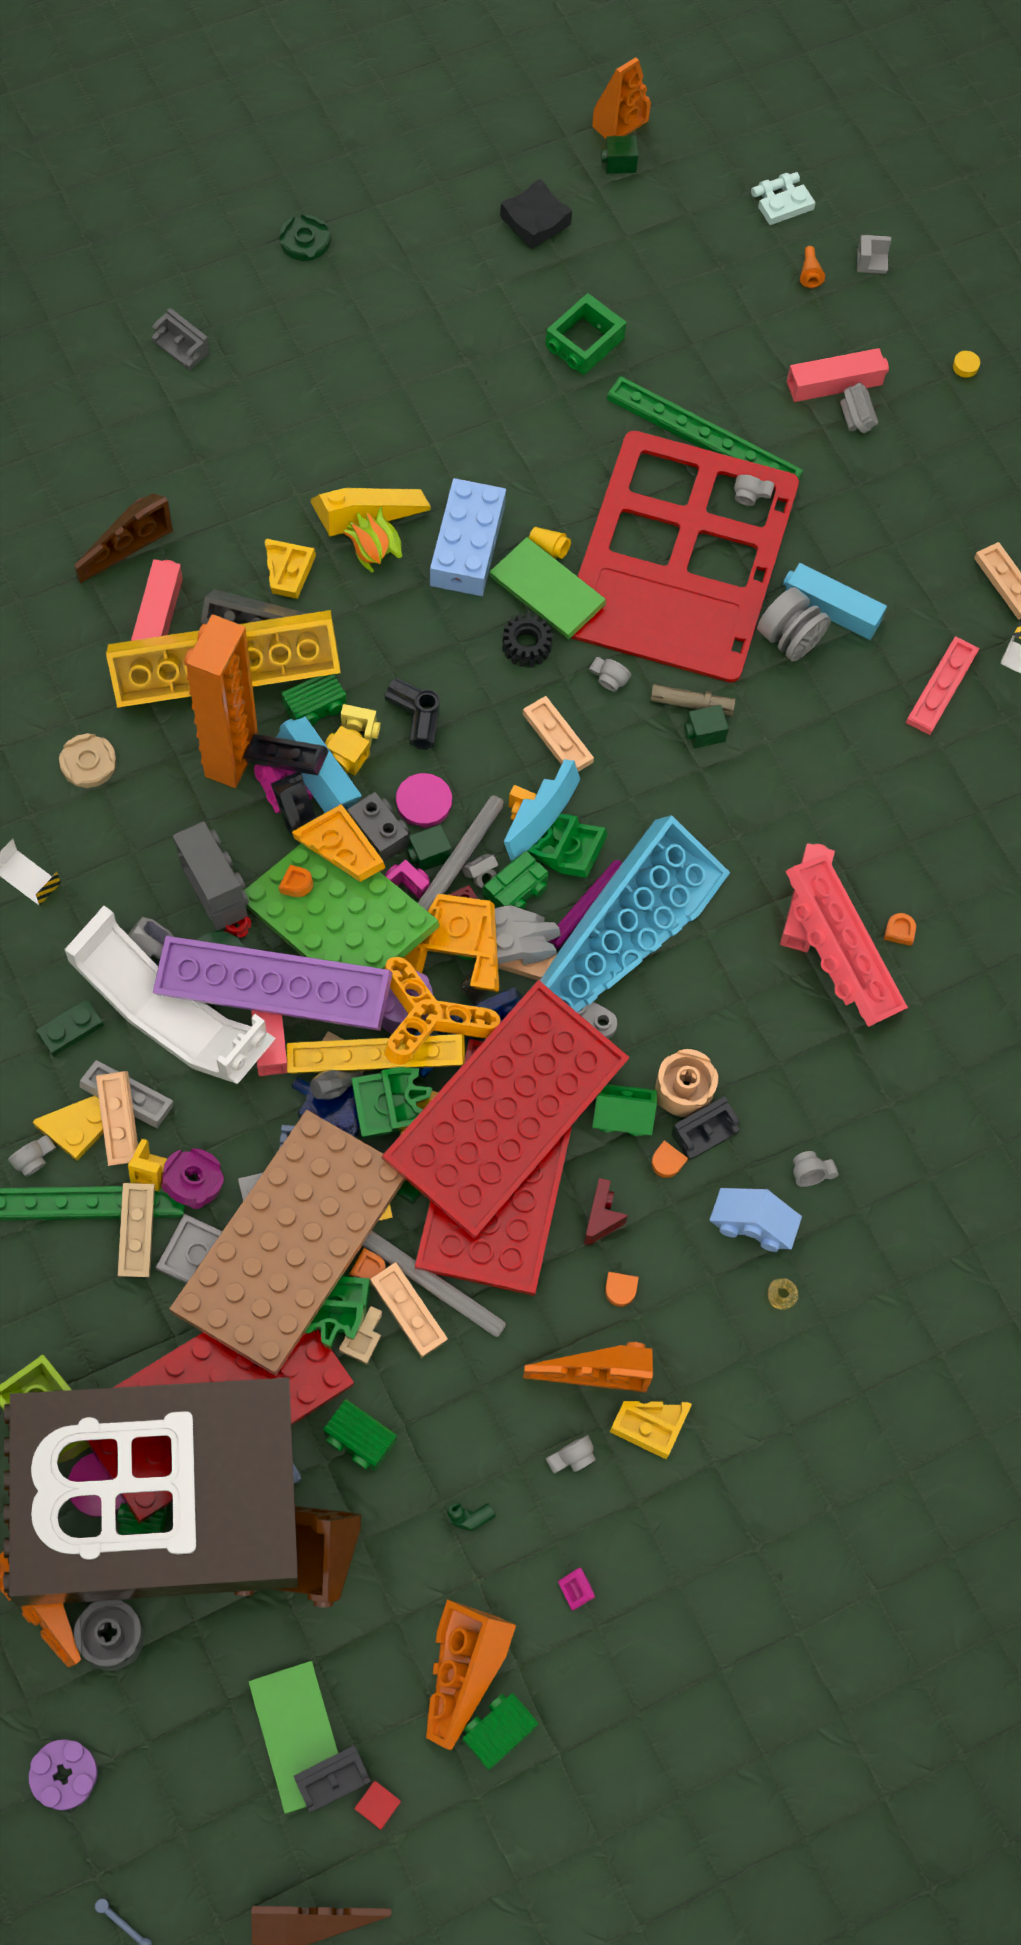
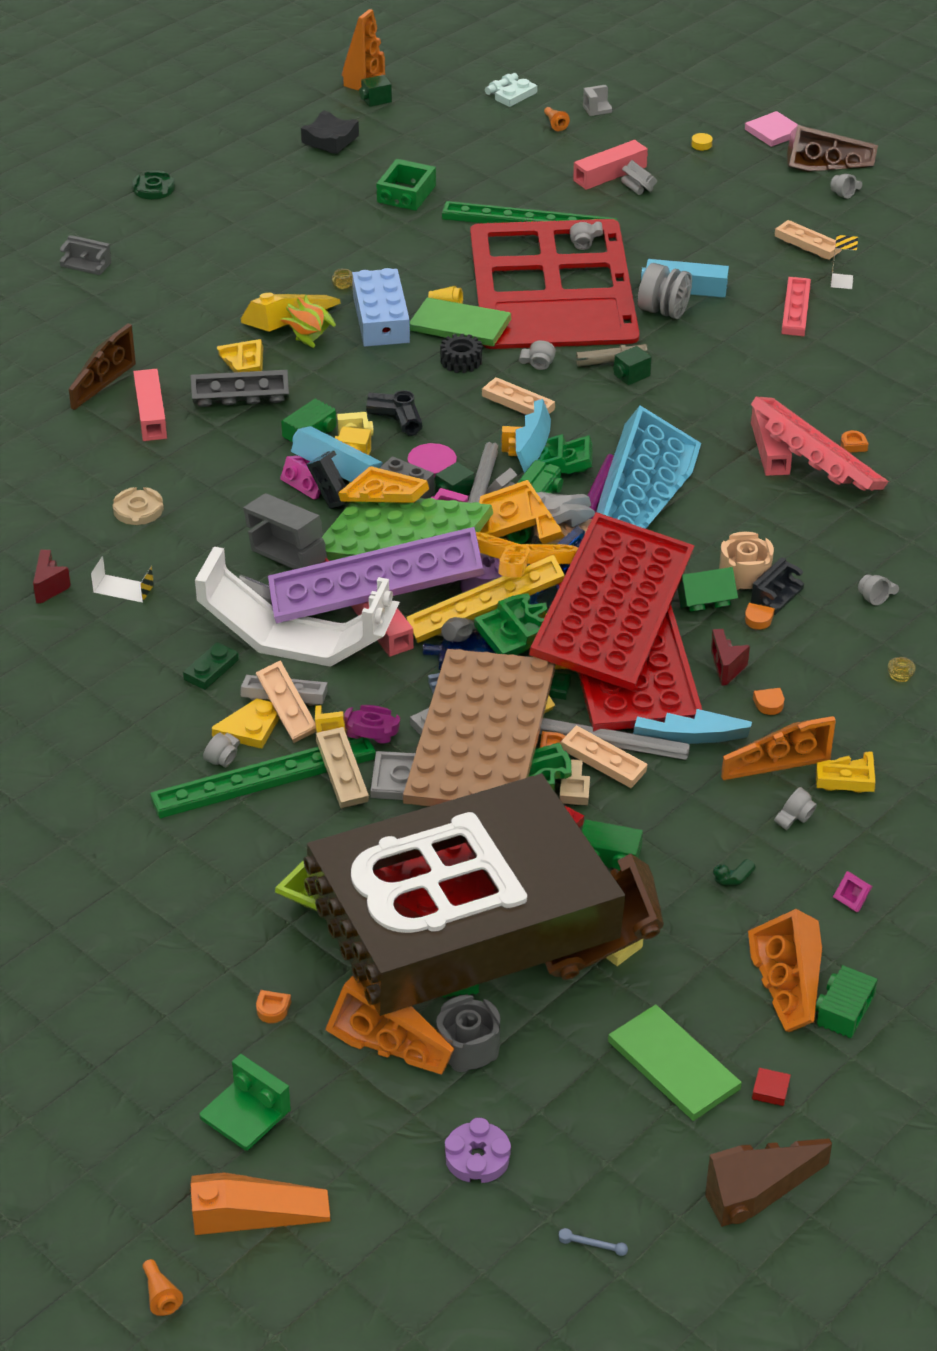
camera: 15 degrees left, 25 degrees down
yellow brick [106,610,341,708] -> none
orange brick [184,614,258,789] -> none
black tile [243,734,329,776] -> none
orange tile [278,865,314,897] -> none
black hinge [293,1745,371,1813] -> none
light blue brick [710,1188,802,1252] -> none
none -> clear yellow plate [332,269,353,289]
none -> medium azure slope [633,709,752,744]

